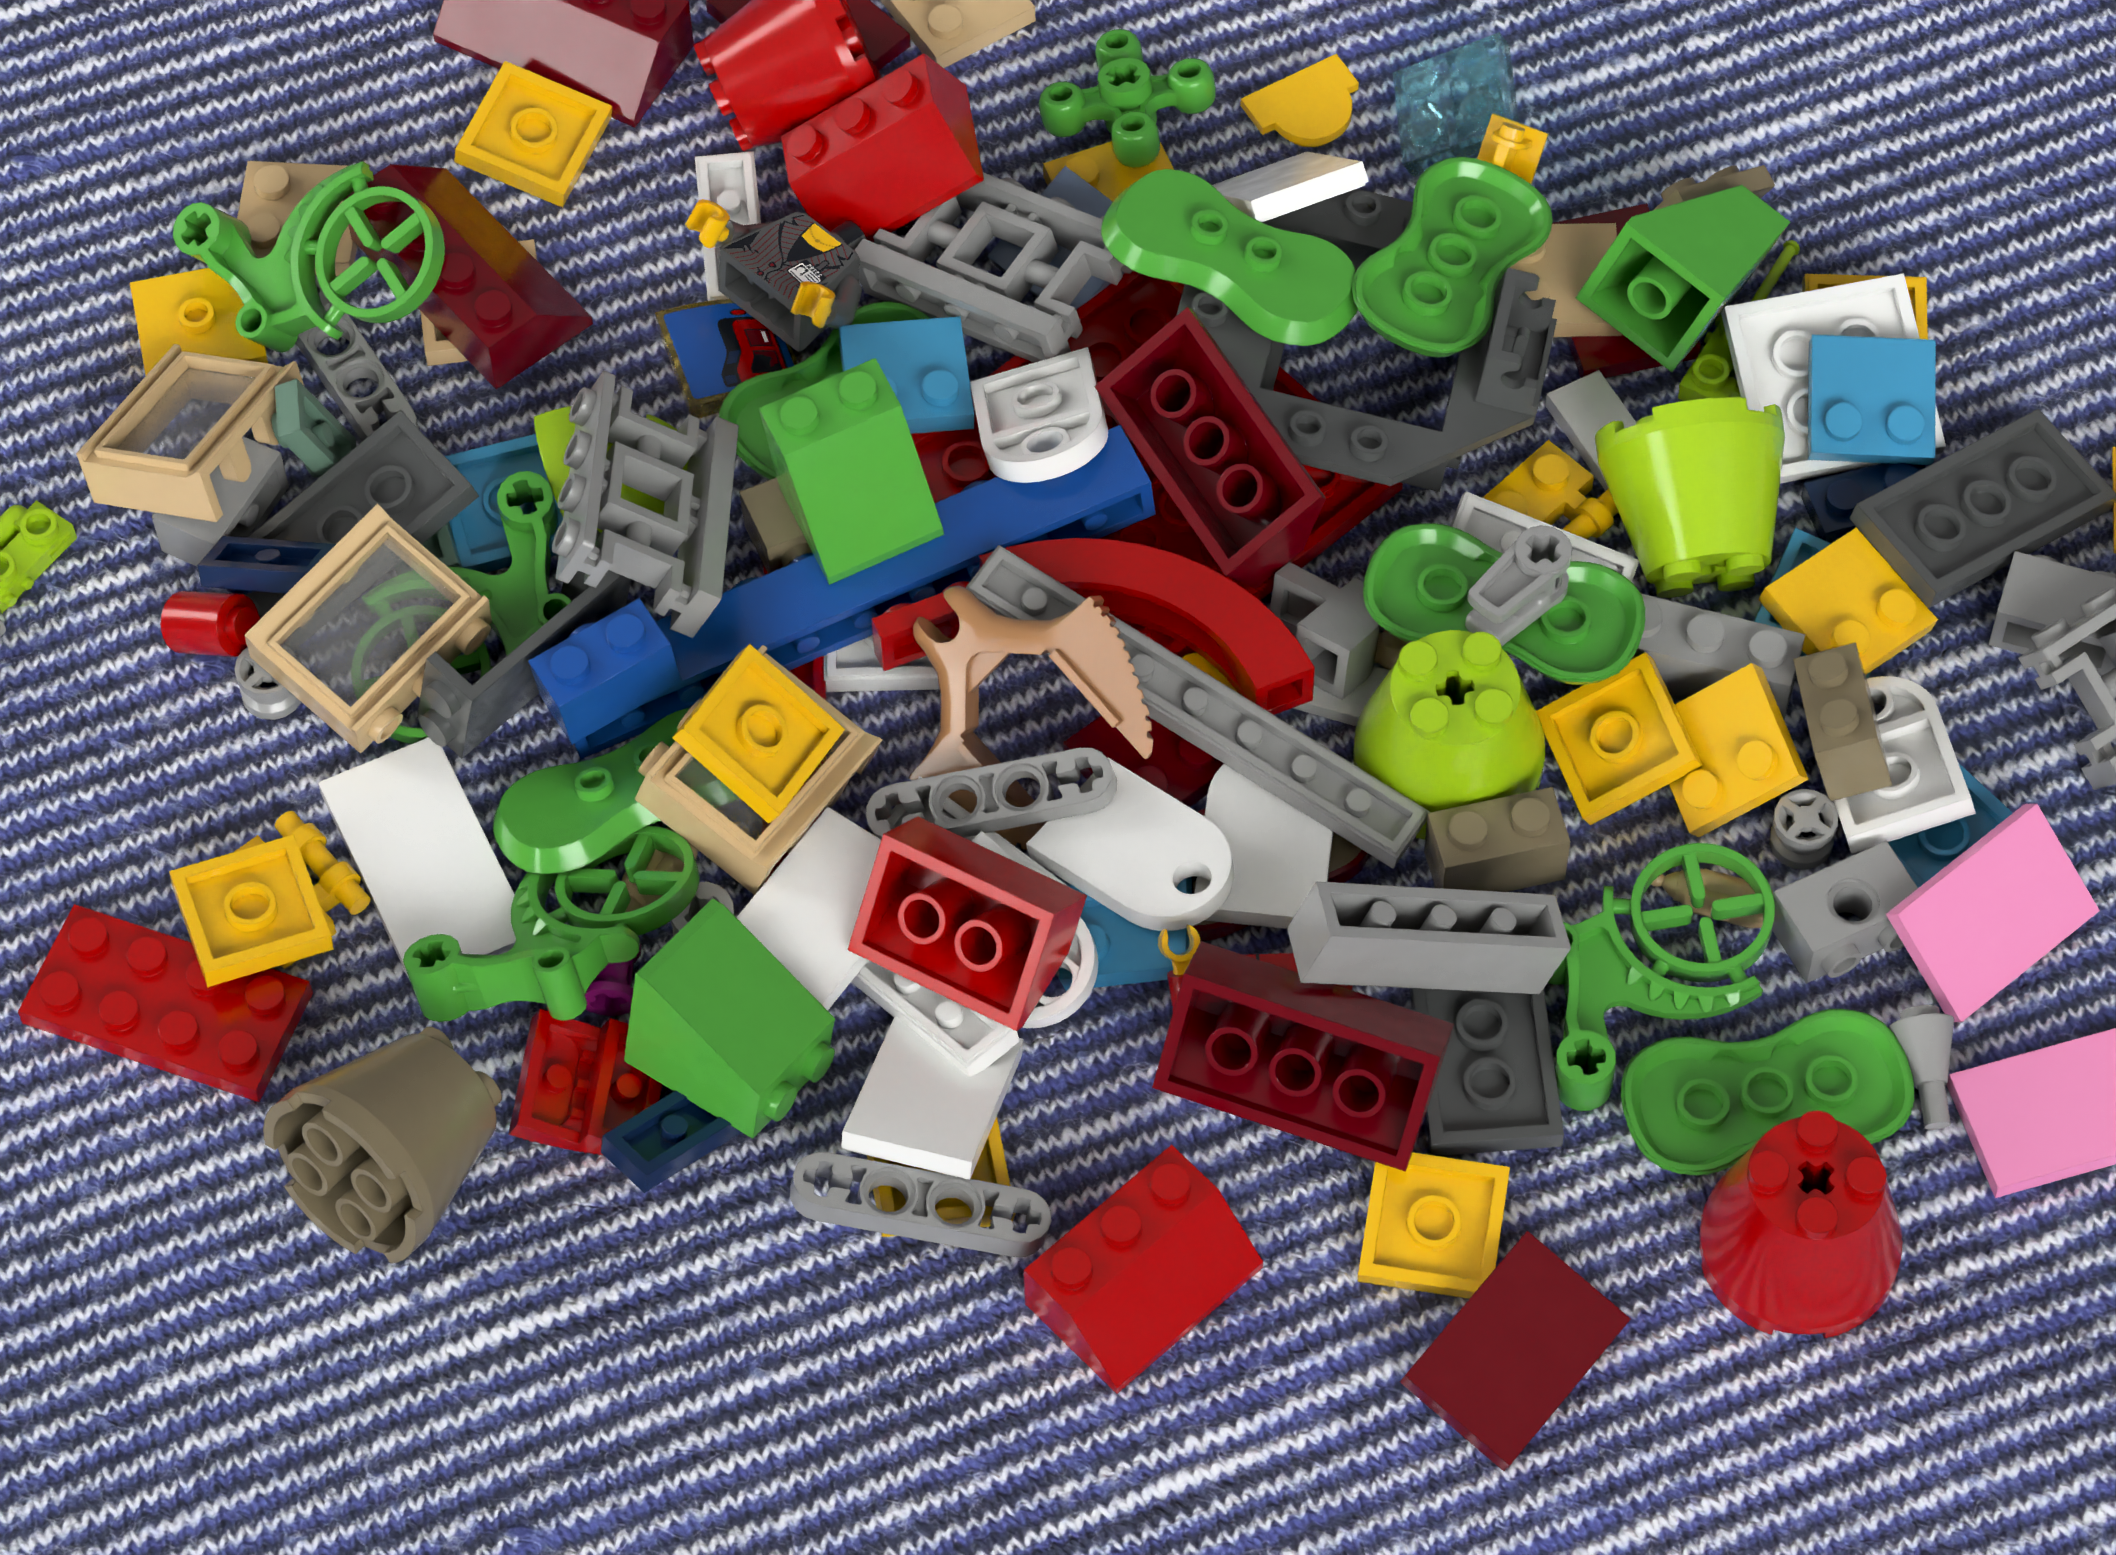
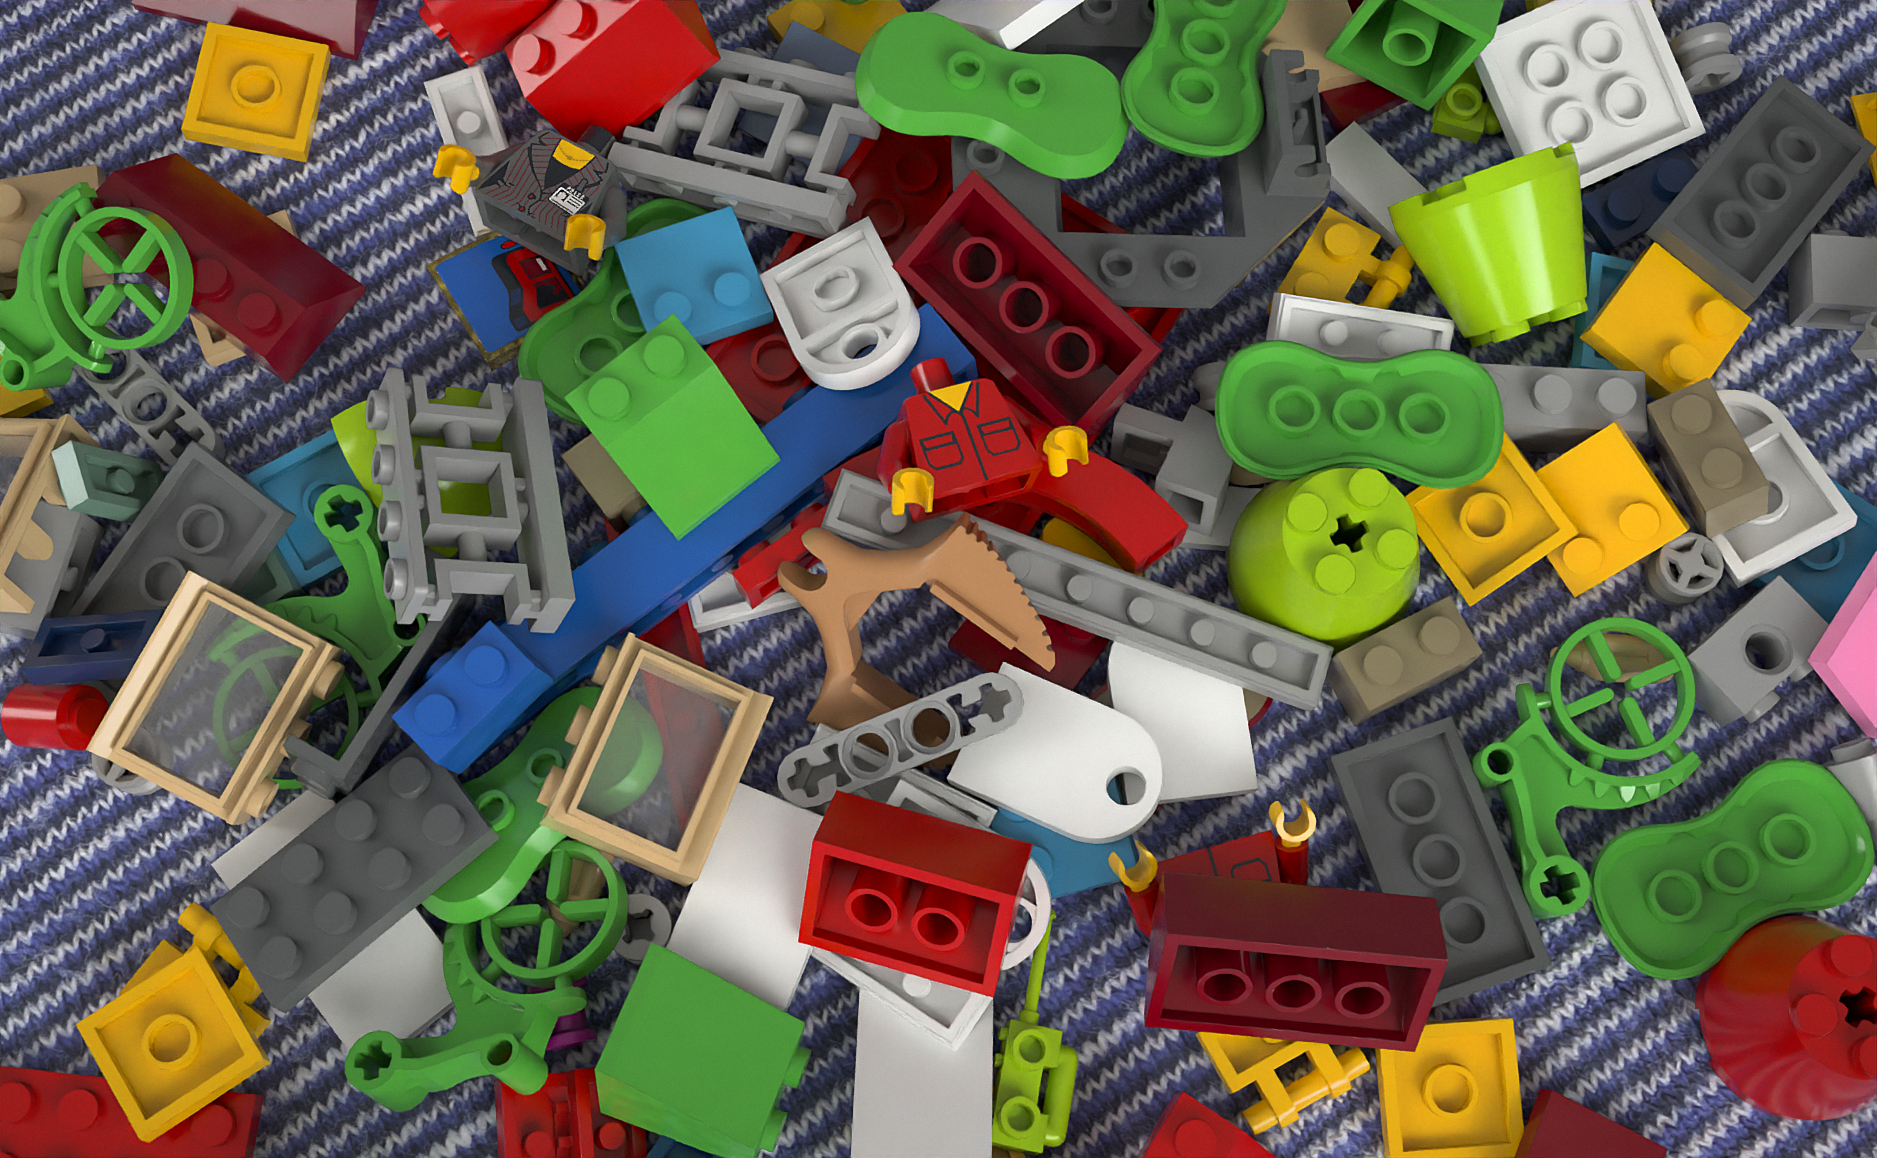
camera: 15 degrees left, 15 degrees up
yellow plate [672,644,845,824] -> none
light grey brick [1287,881,1571,994] -> none
light grey piece [1465,525,1573,647] -> none
dark azure plate [1808,335,1936,465] -> none
none -> dark grey plate [209,742,501,1013]
none -> red torso [876,358,1089,524]
none -> lime piece [992,908,1079,1156]
none -> yellow plate [1195,1032,1371,1137]
none -> light grey wheel [1669,22,1742,95]

